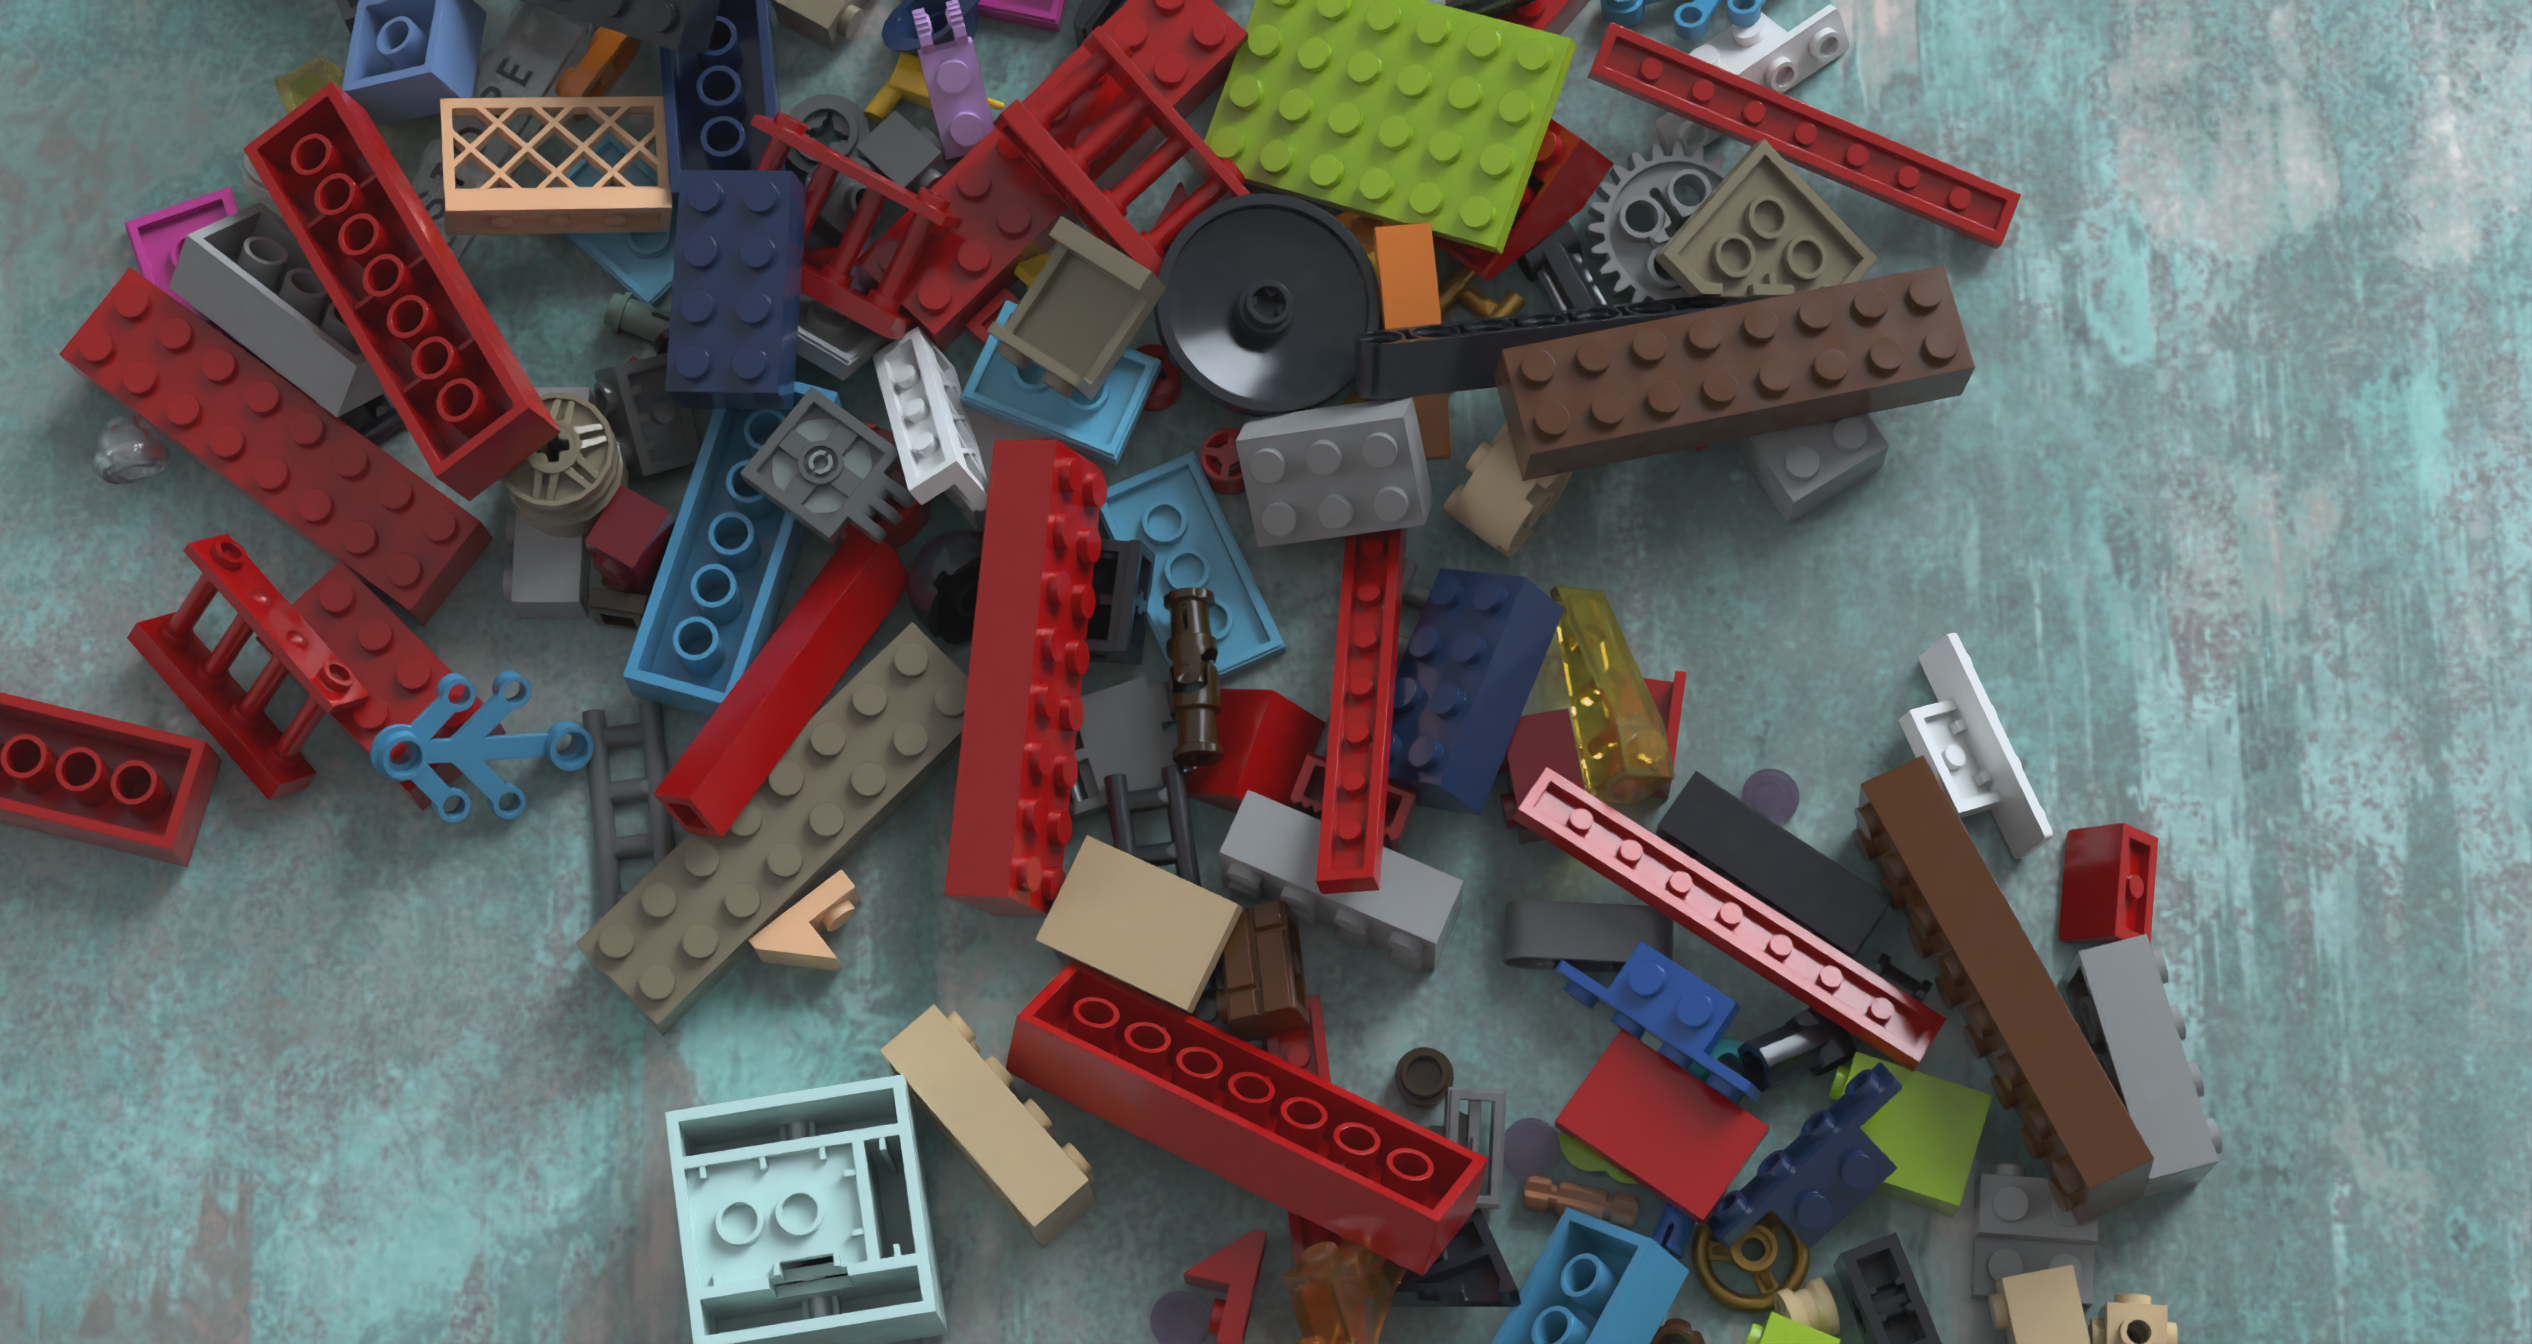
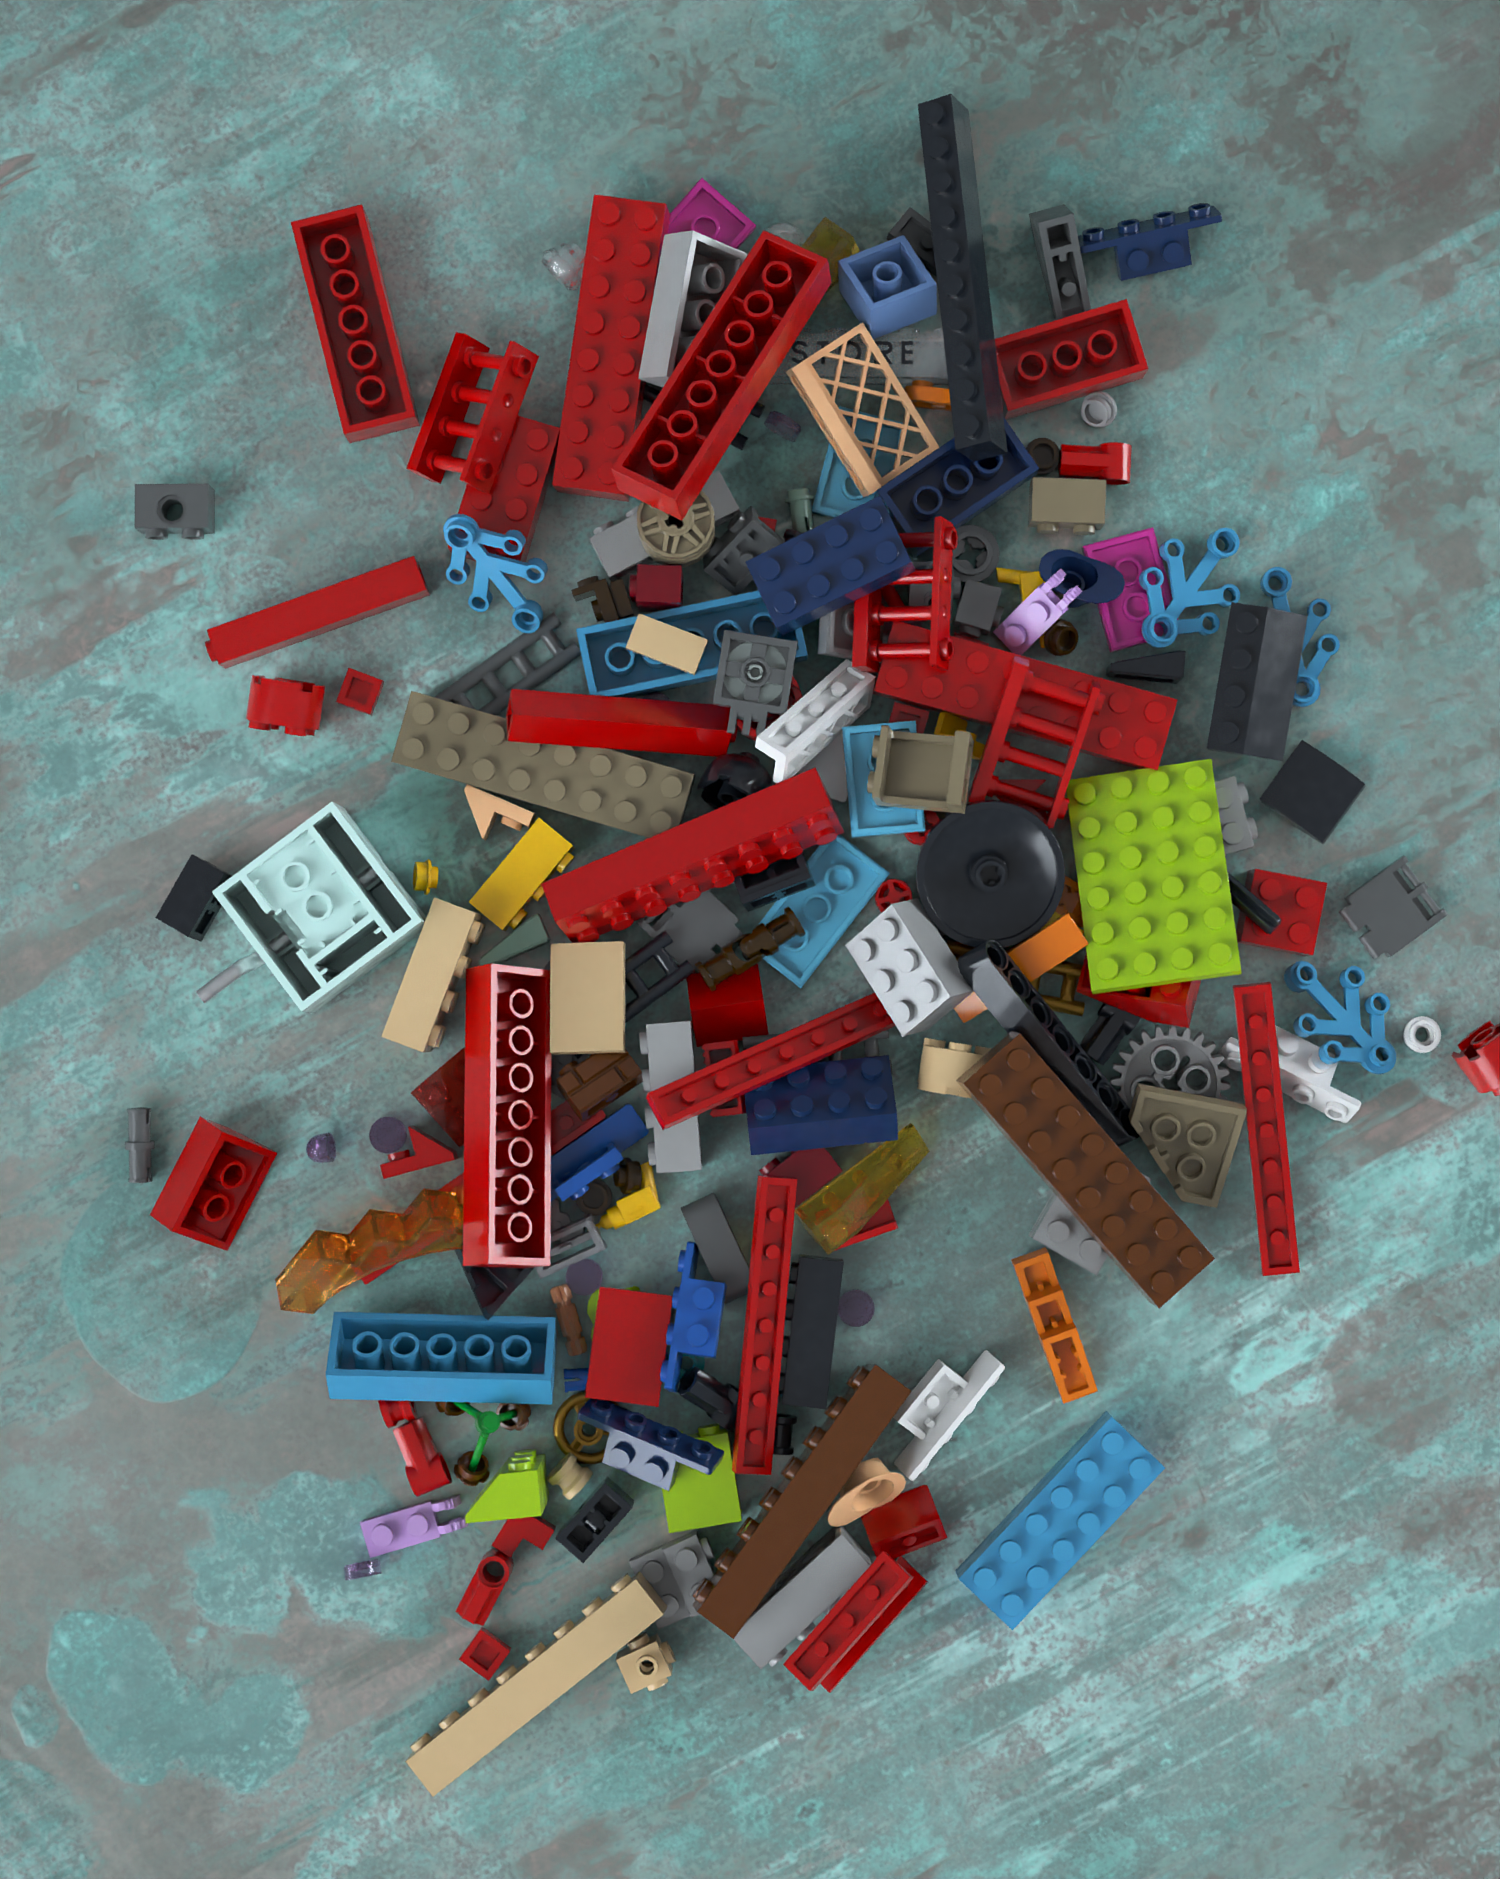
camera: 60 degrees right, 15 degrees up
none -> dark grey brick [135,484,215,540]
none -> red brick [205,556,430,669]
none -> red brick [246,675,325,736]
none -> red plate [336,668,384,716]
none -> clear red hinge [411,1048,465,1147]
none -> yellow plate [413,859,438,895]
none -> yellow brick [469,818,575,932]
none -> sand green slope [478,913,551,966]
none -> blue bracket [551,1103,649,1201]
none -> dark brown bracket [571,576,620,623]
none -> yellow piece [587,1161,661,1231]
none -> dark brown plate [613,1157,642,1194]
none -> tan tile [625,613,708,676]
none -> tile [764,411,801,442]
none -> red fence [783,1551,928,1693]
none -> light nougat piece [827,1458,906,1527]
none -> dark azure brick [955,1411,1165,1630]
none -> orange slope [1011,1247,1098,1404]
none -> dark brown plate [1044,619,1079,656]

